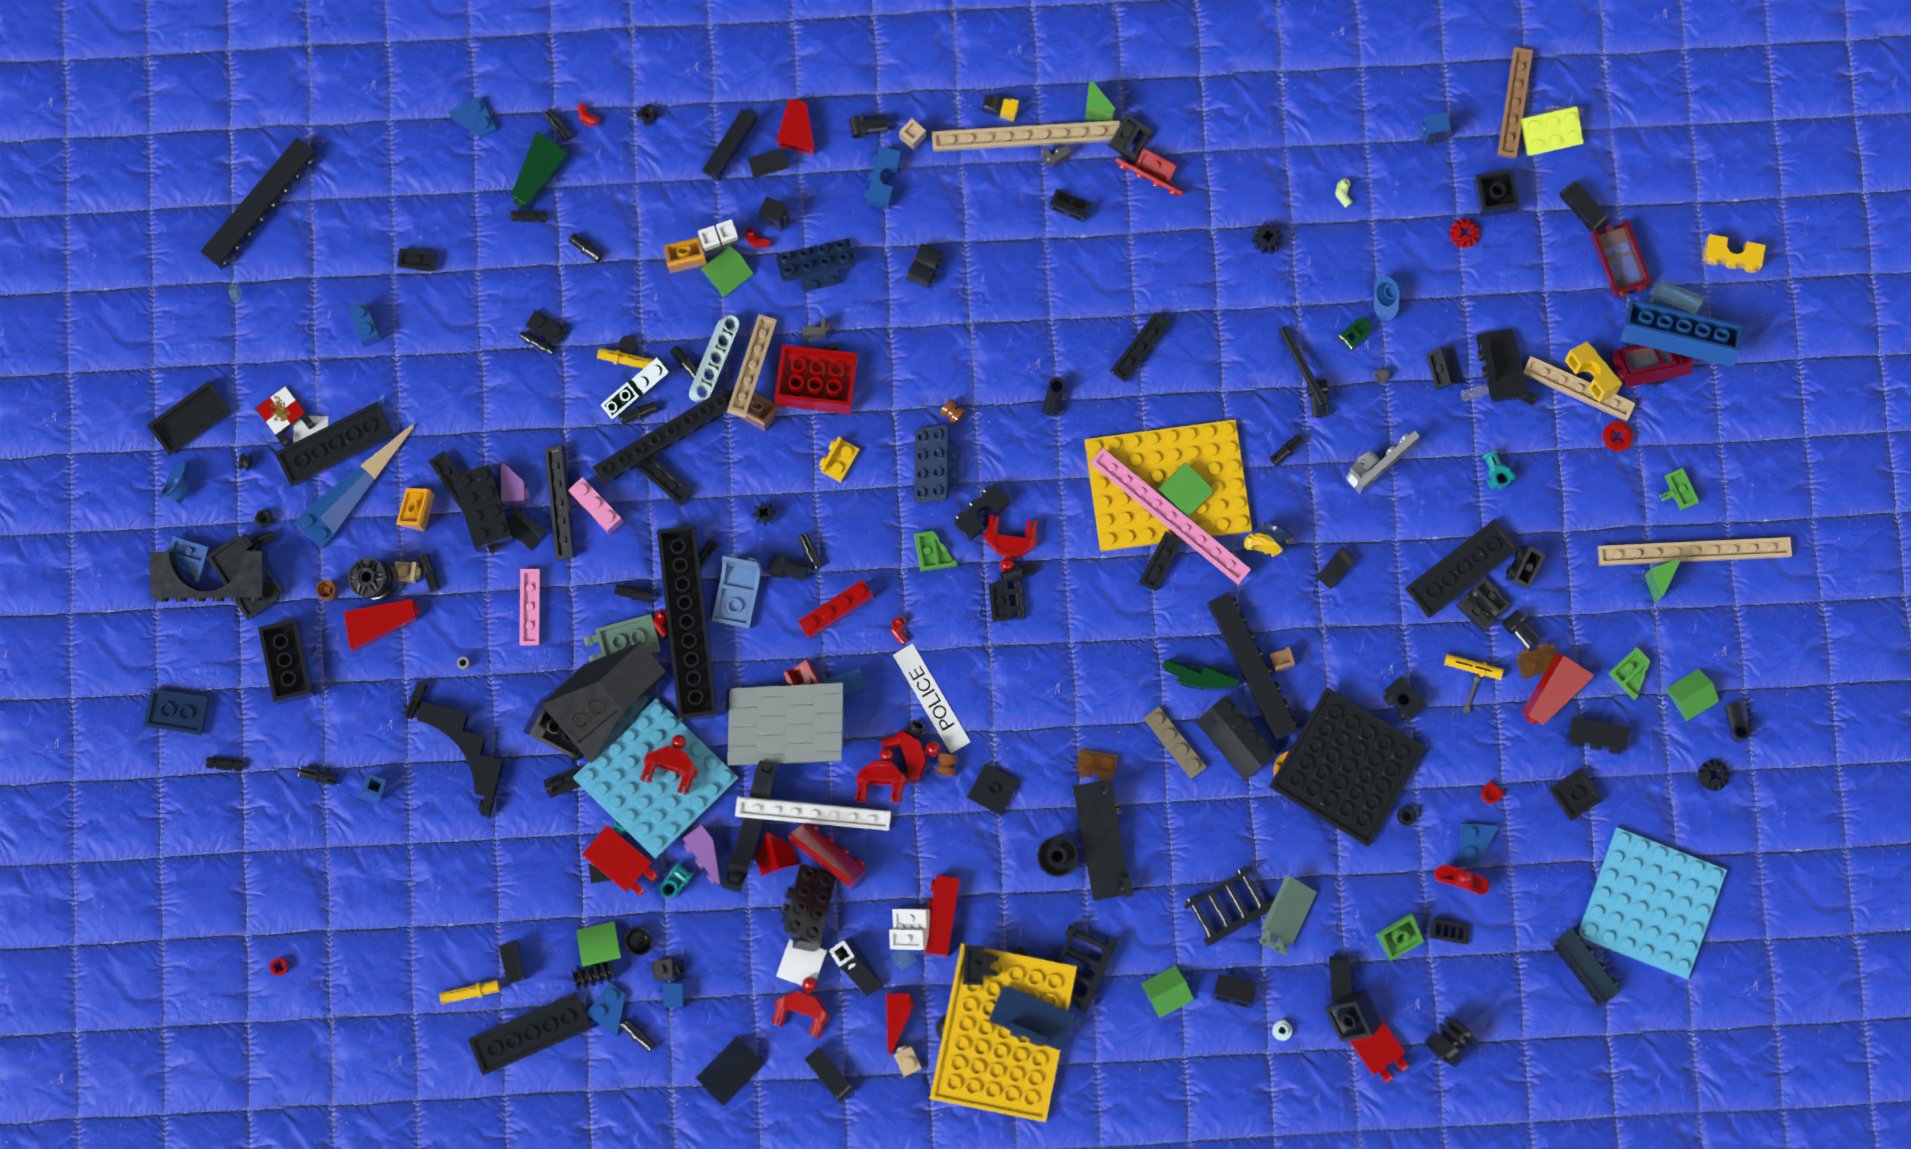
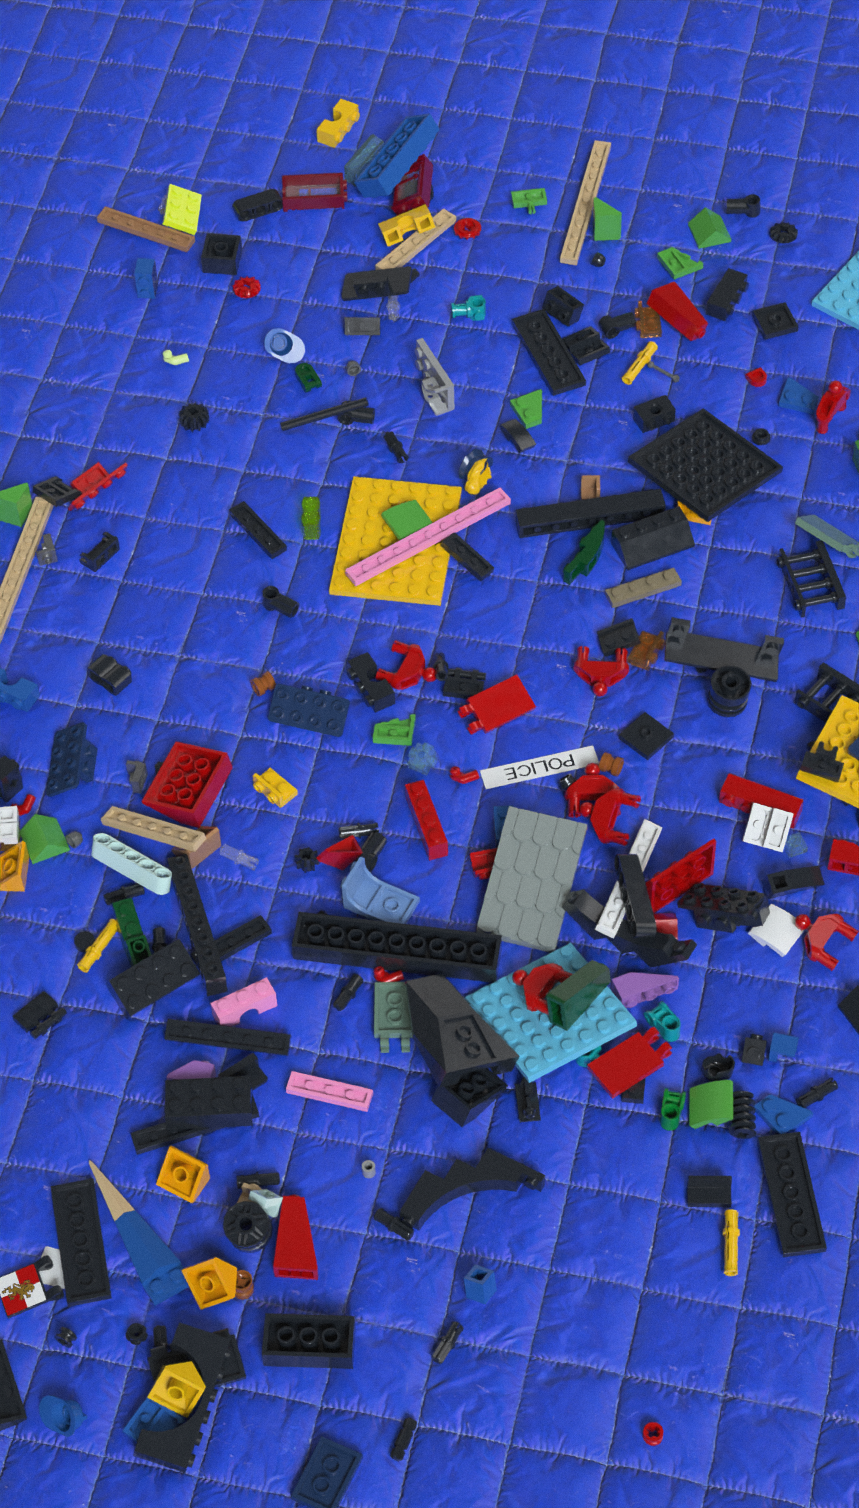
camera: 75 degrees left, 25 degrees down
none -> dark grey hinge [65,831,83,849]
none -> black brick [106,939,200,1019]
none -> yellow slope [147,1361,206,1418]
none -> light orange slope [181,1257,237,1310]
none -> clear axle [219,844,259,871]
none -> light aqua bracket [248,1189,283,1217]
none -> clear neon green brick [301,497,321,540]
none -> red slope [316,835,363,870]
none -> clear light blue brick [407,742,438,776]
none -> red tile [458,674,536,735]
none -> bright green wing [510,389,542,429]
none -> dark green slope [546,960,611,1031]
none -> red connector [573,646,629,697]
none -> black hinge [591,252,606,267]
none -> black plate [597,618,641,657]
none -> black beam [614,854,657,938]
none -> green piece [660,1088,686,1131]

